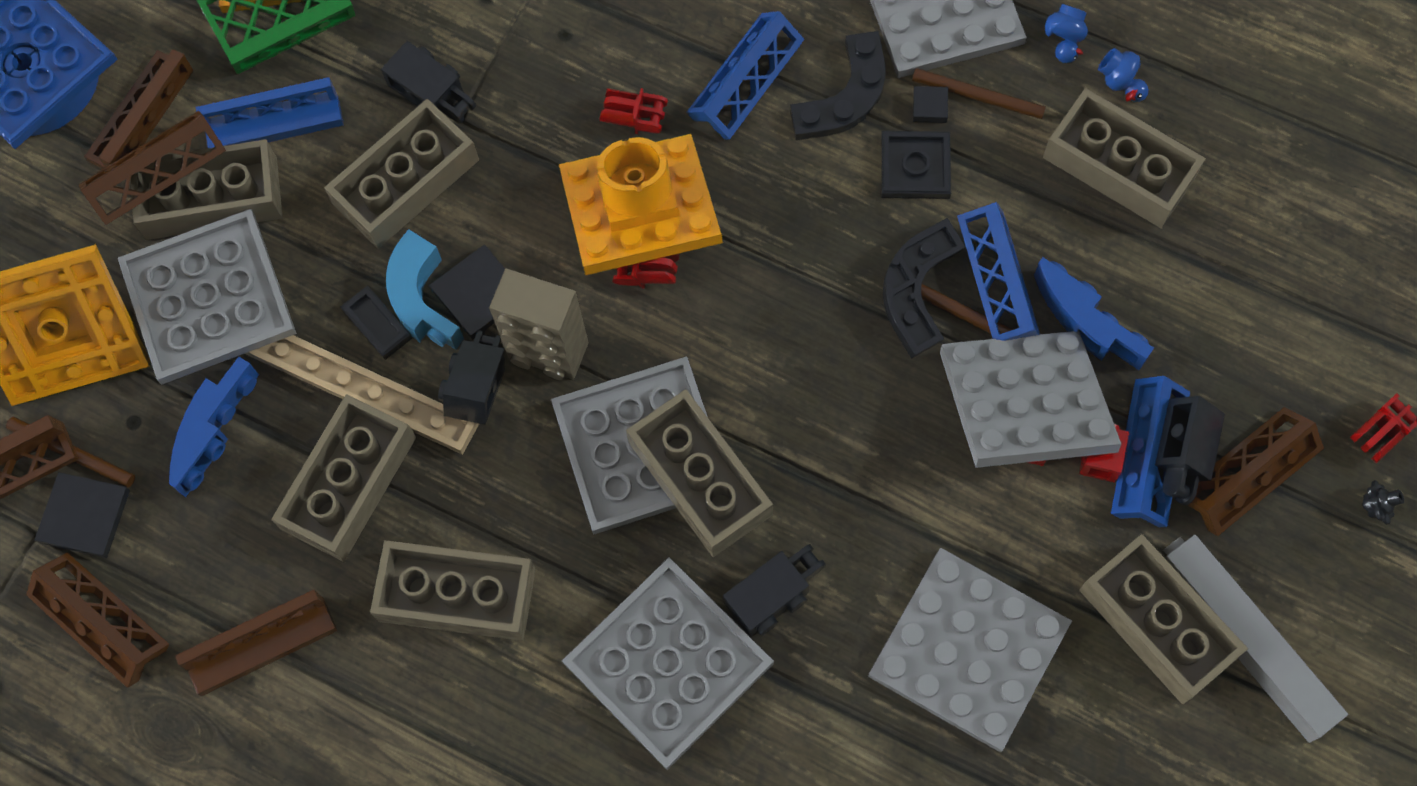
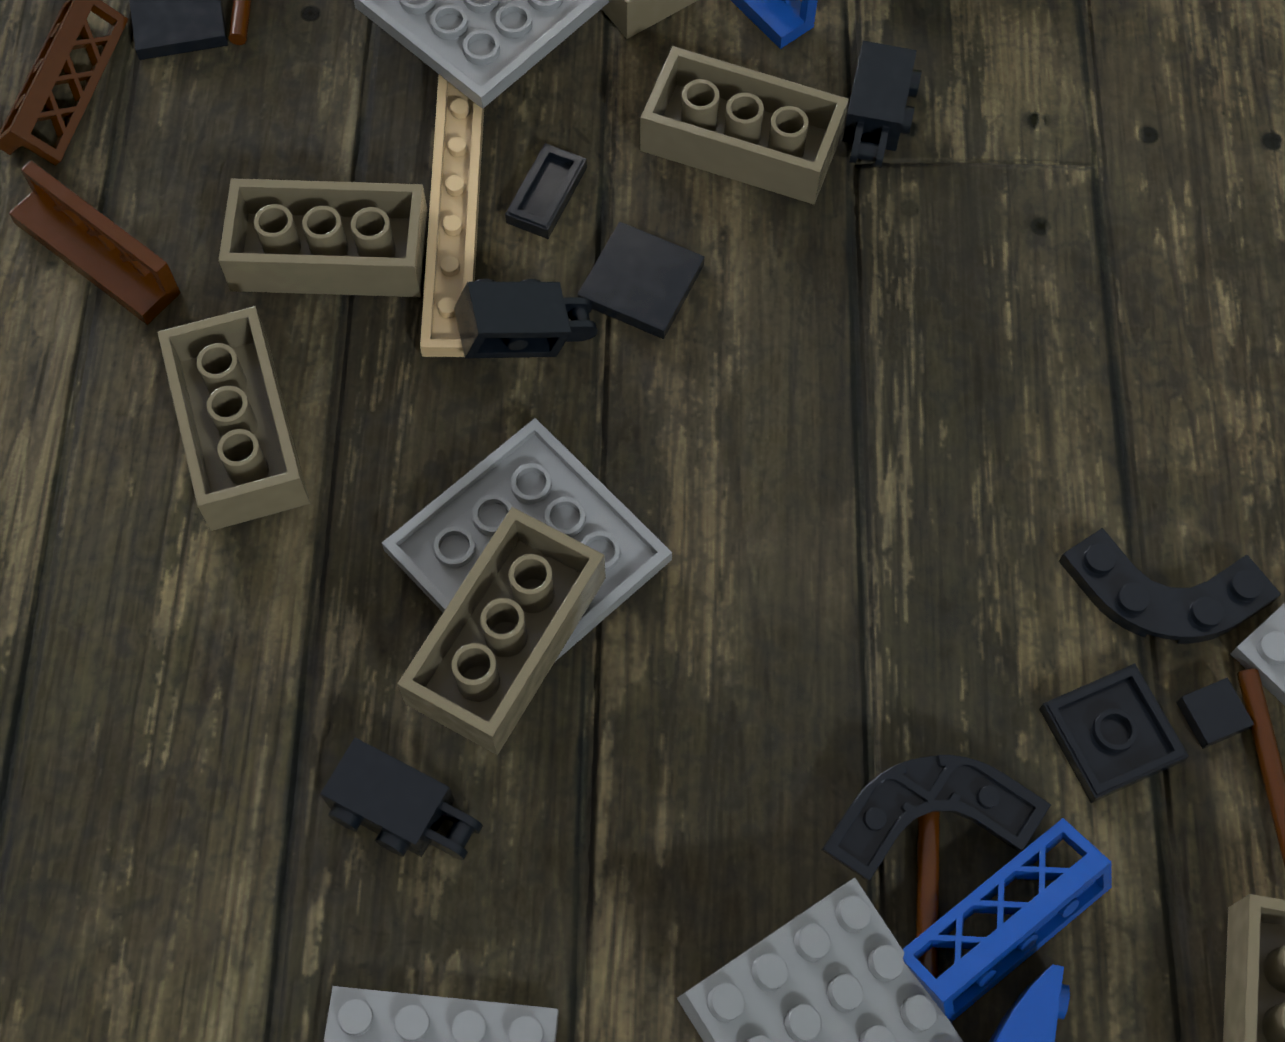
camera: 60 degrees right, 5 degrees down
blue slope [169,356,259,497] -> none
dark azure arch [386,229,464,350] -> none
dark tan brick [489,268,589,380] -> none
light orange piece [559,134,723,275] -> none
light grey plate [562,558,774,770] -> none
red arm [599,88,668,134] -> none
red arm [612,253,680,289] -> none
blue fence [686,11,804,140] -> none

